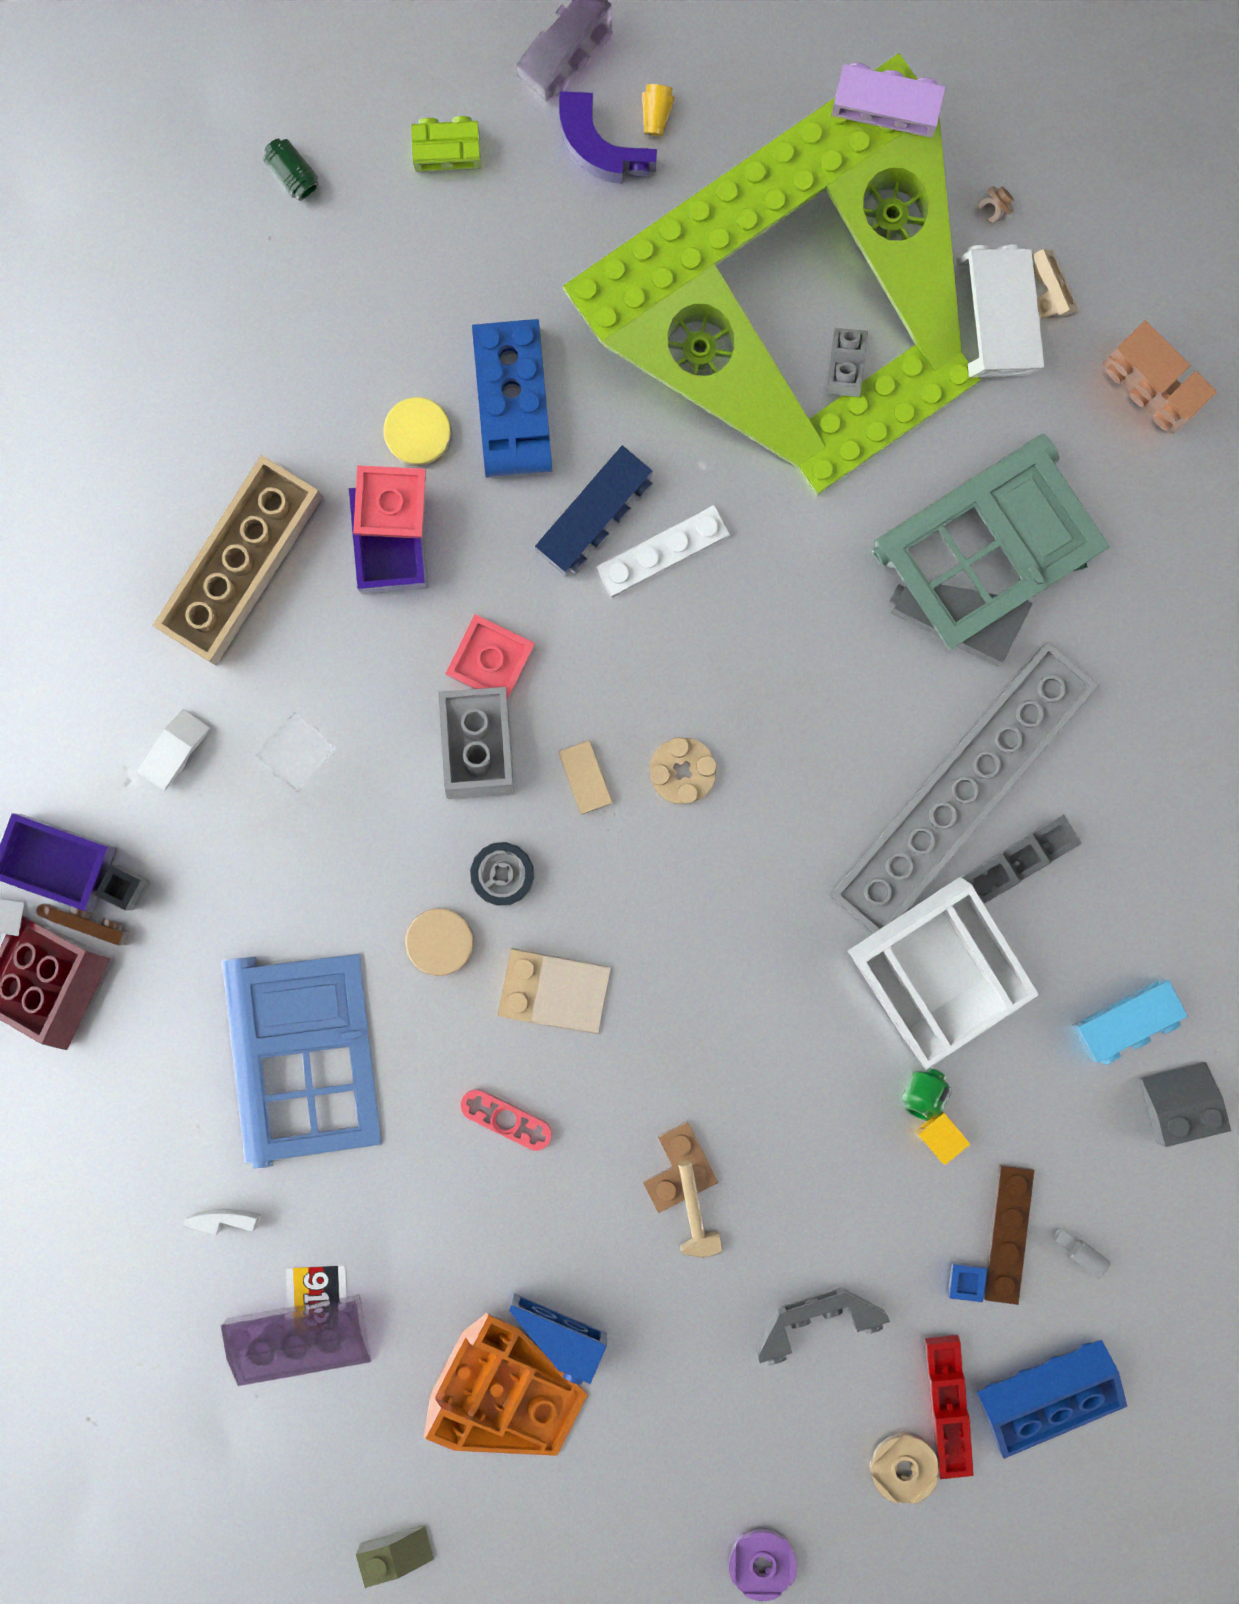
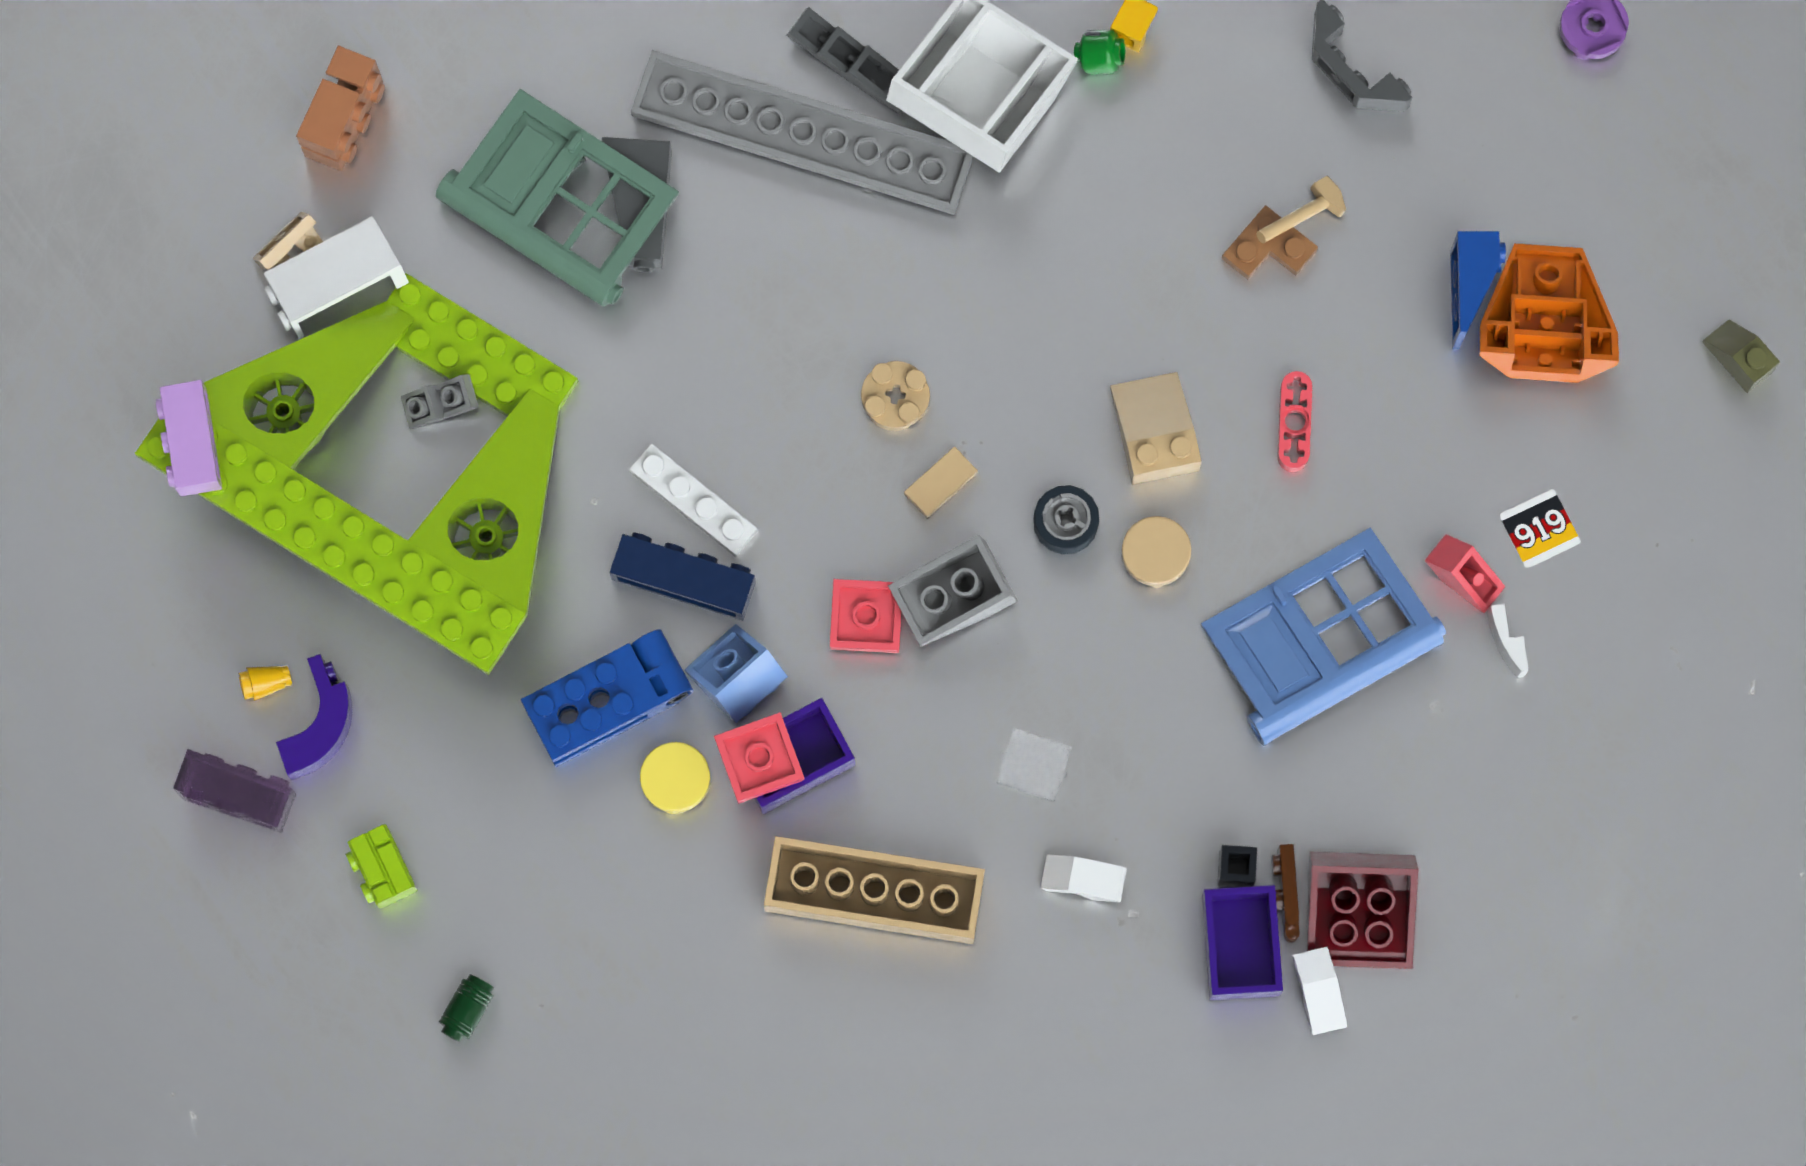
camera: 110 degrees left, 10 degrees down
clear purple slope [221,1294,372,1386] -> none
medium nougat plate [977,186,1015,223] -> none
none -> light blue slope [685,624,788,723]
none -> coral slope [1425,534,1505,613]

